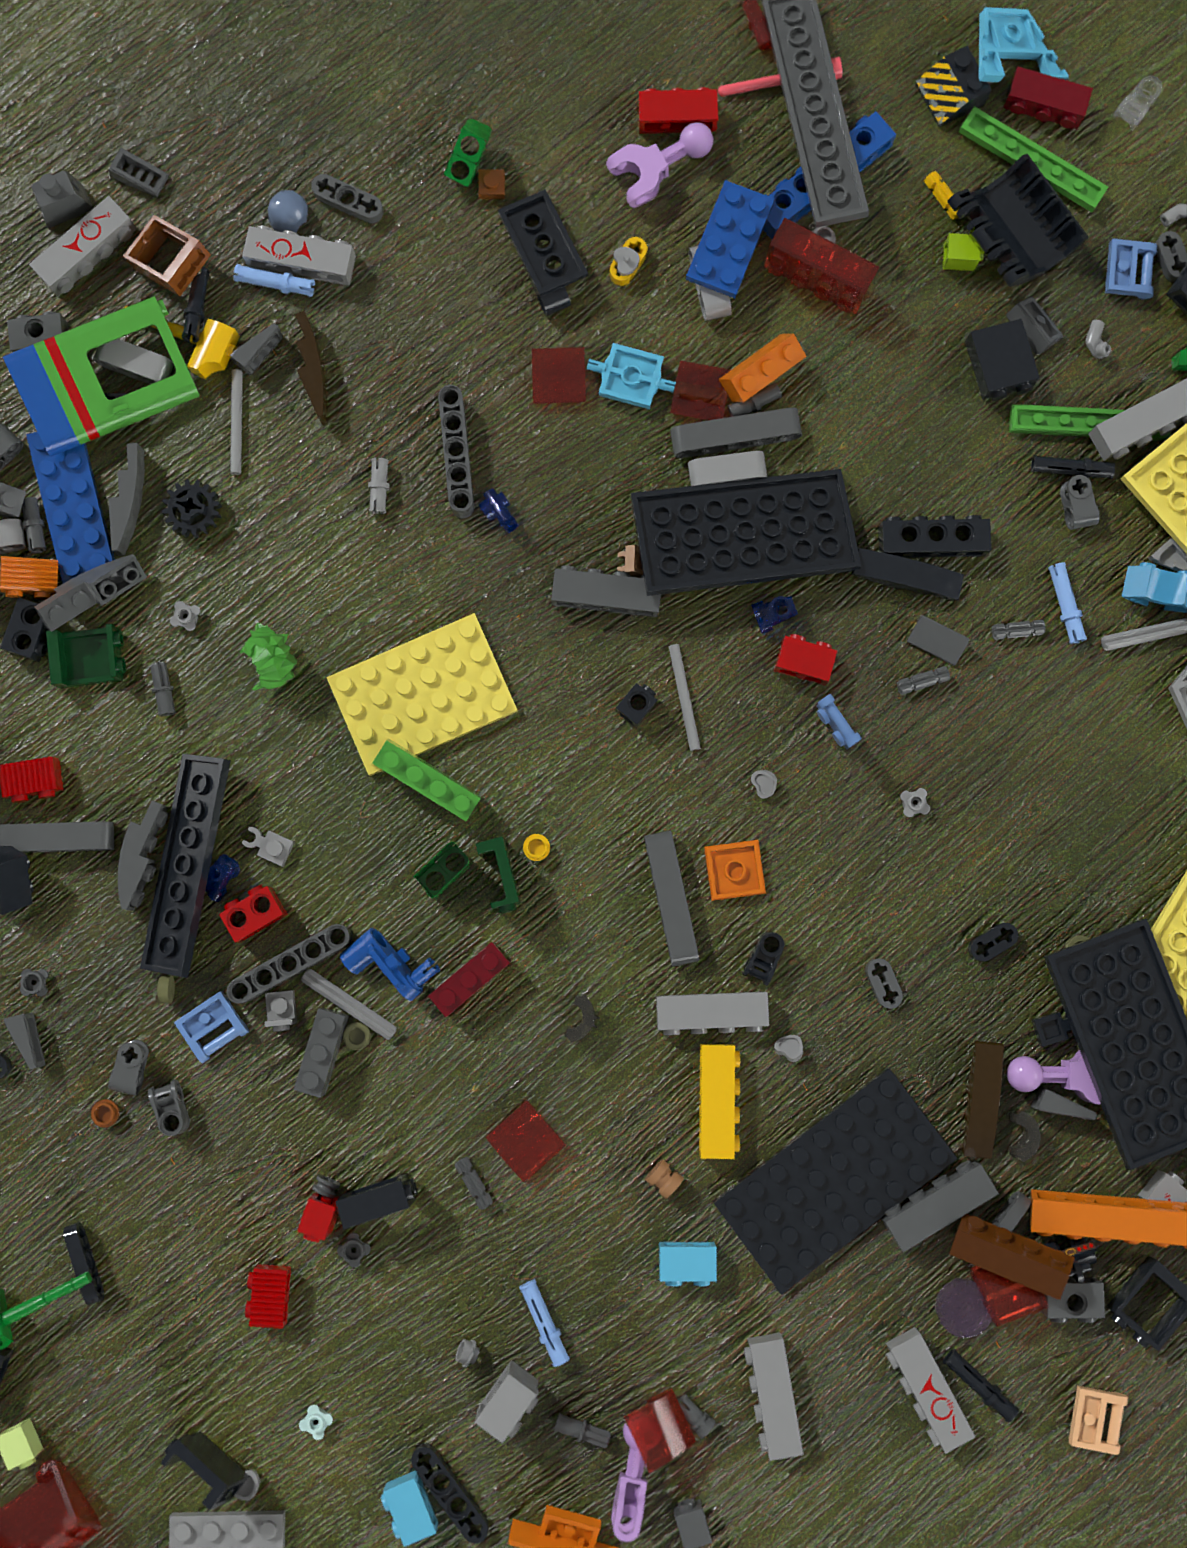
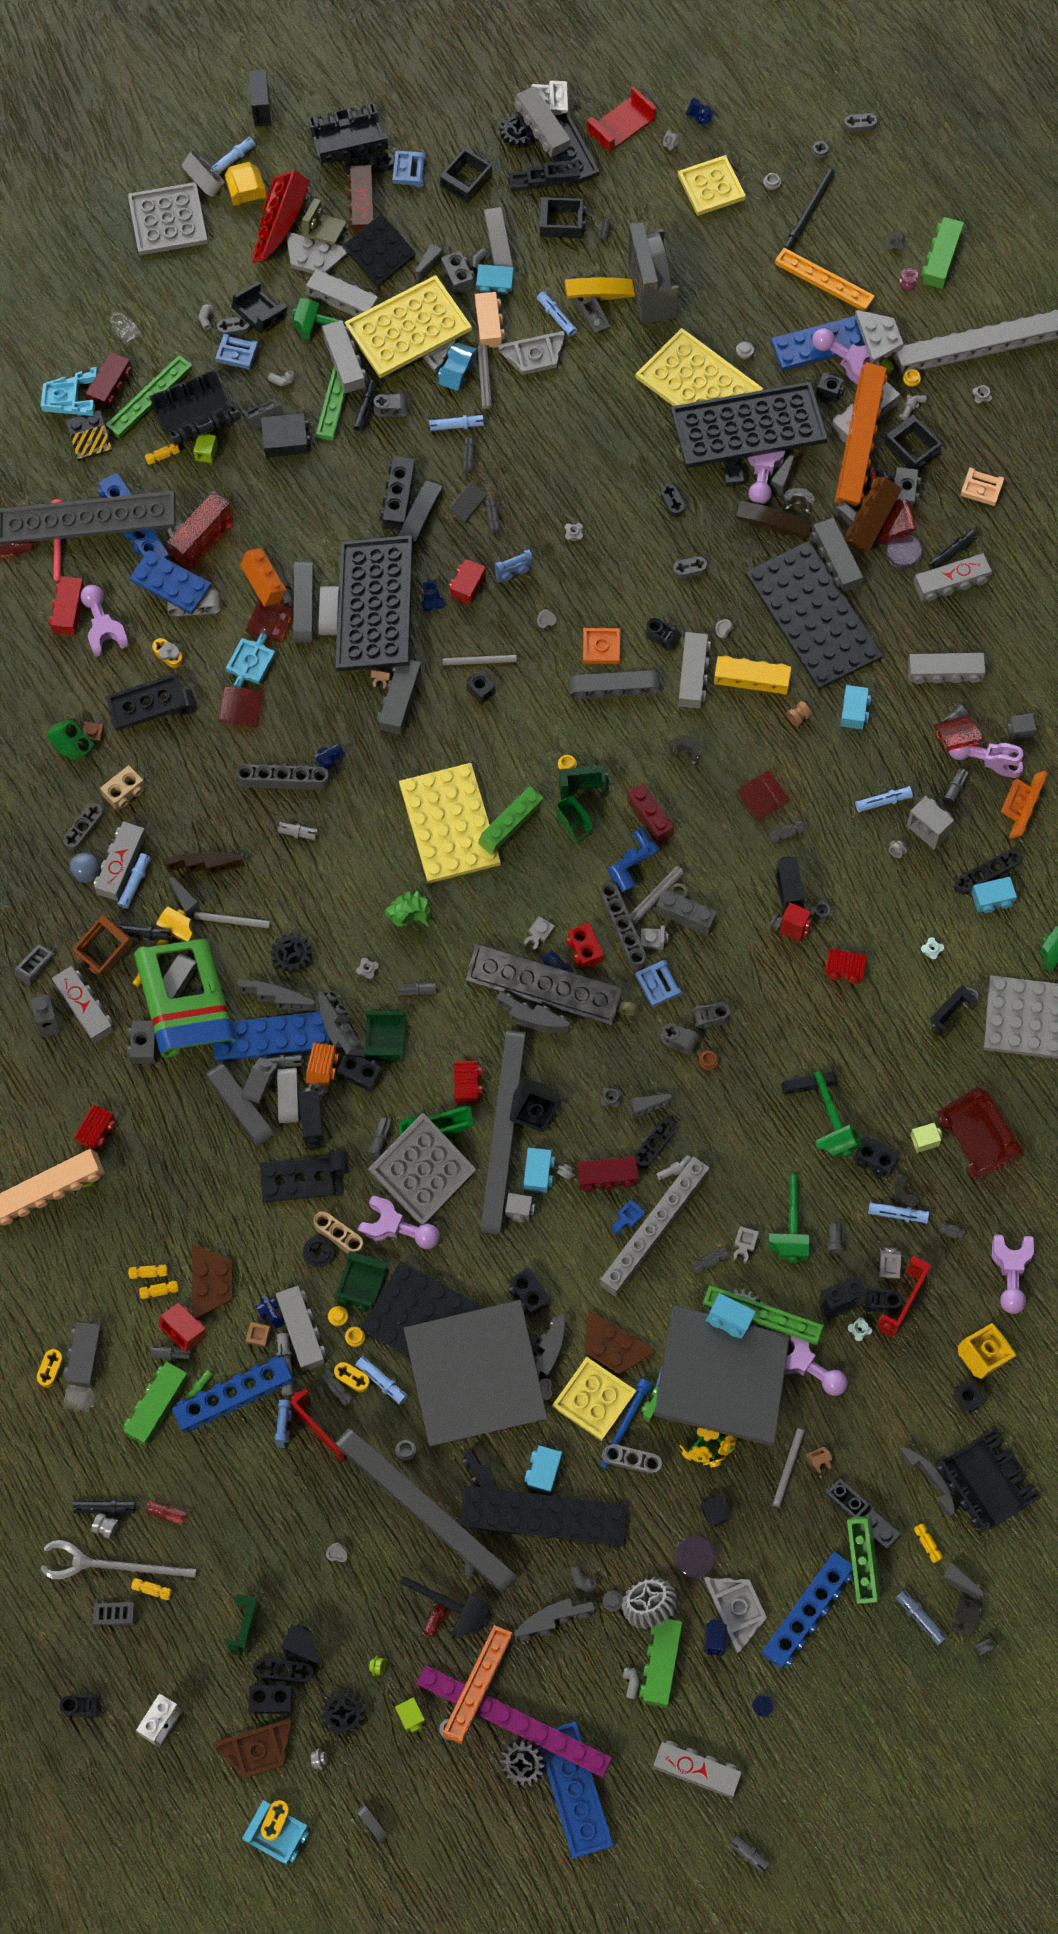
camera: 80 degrees left, 15 degrees down
none -> tan brick [100,765,145,811]

